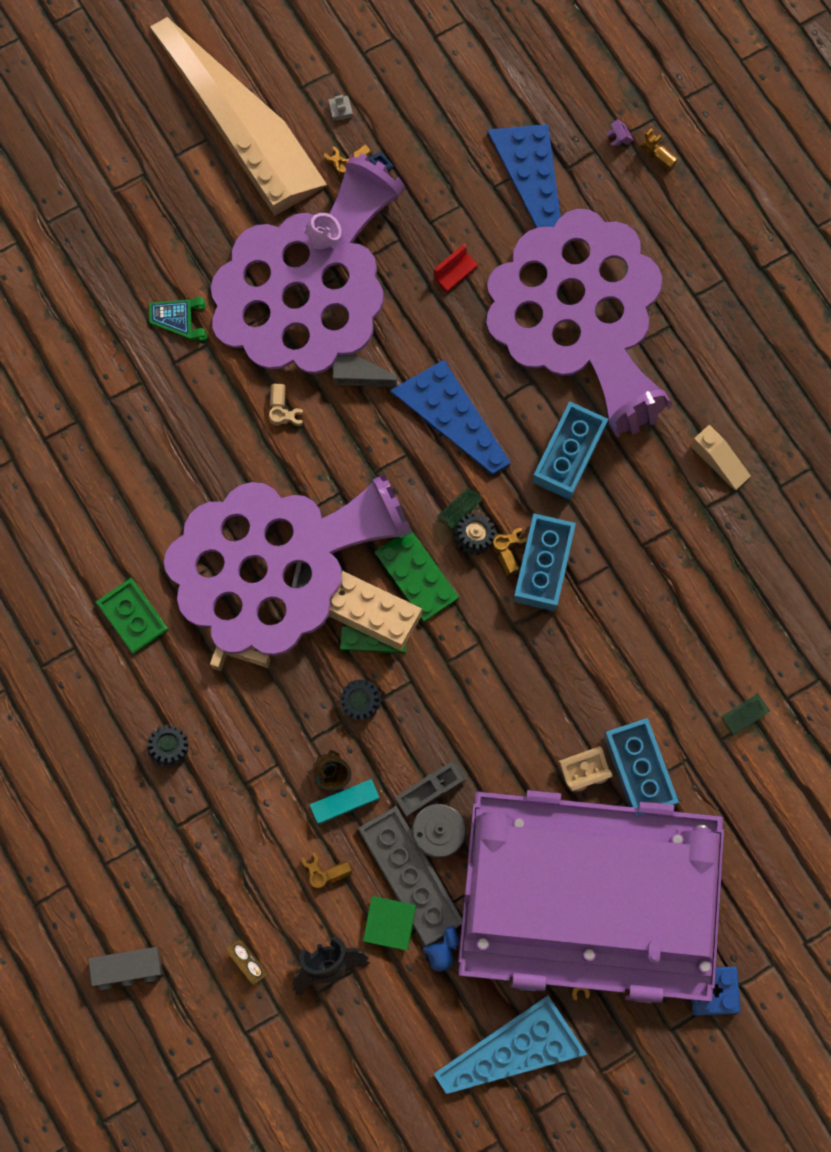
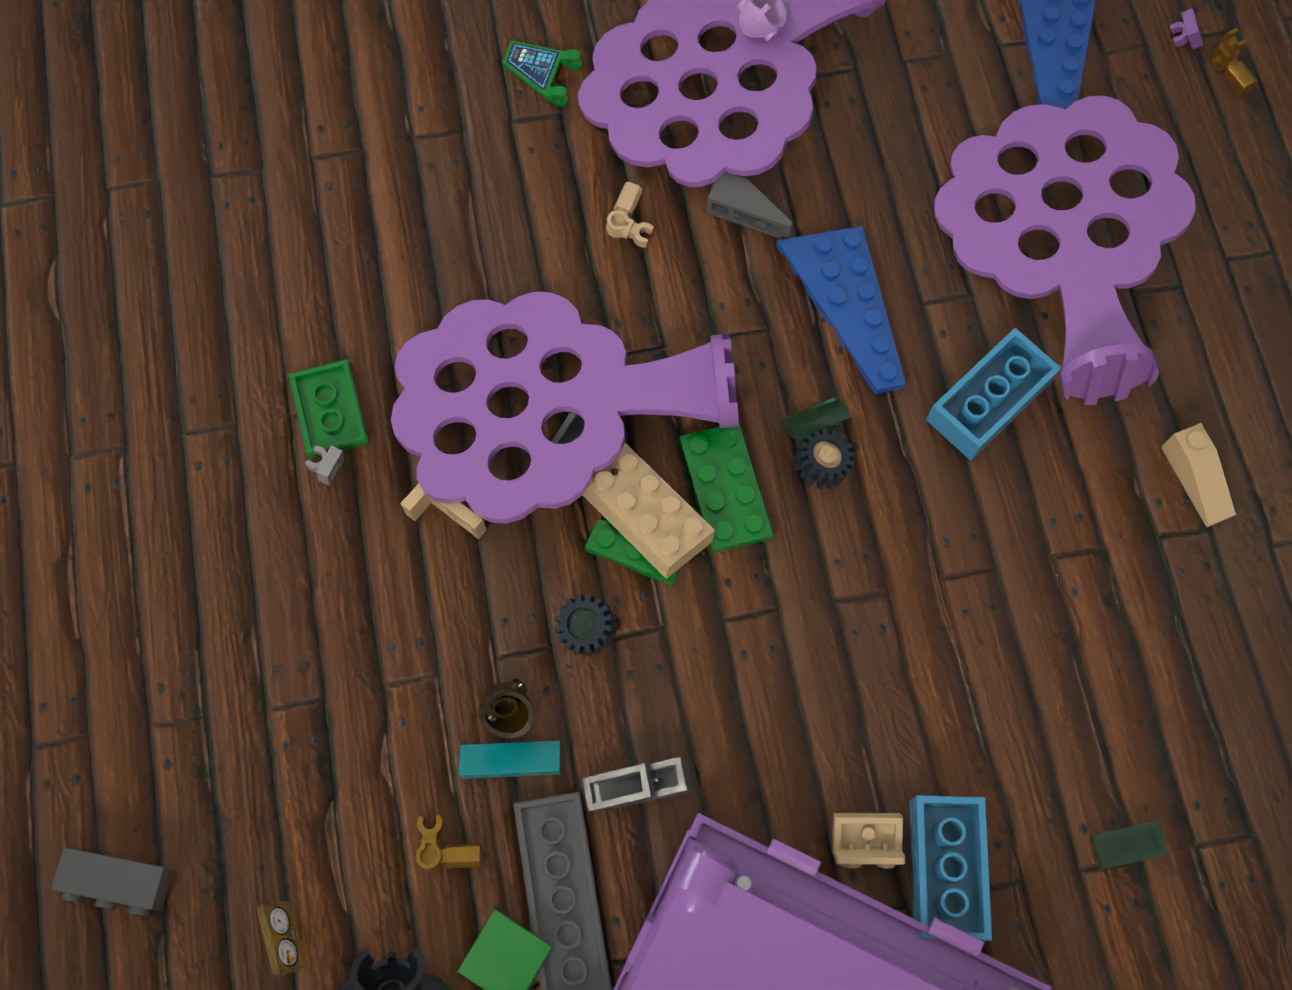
camera: 20 degrees right, 5 degrees down
black wheel [148,725,188,768] -> none
dark grey wheel [411,804,466,859] -> none
red panel [433,244,478,293] -> none
pearl gold bar [492,528,527,577] -> none
dark azure brick [513,514,576,611] -> none
none -> light grey tile [305,445,344,486]

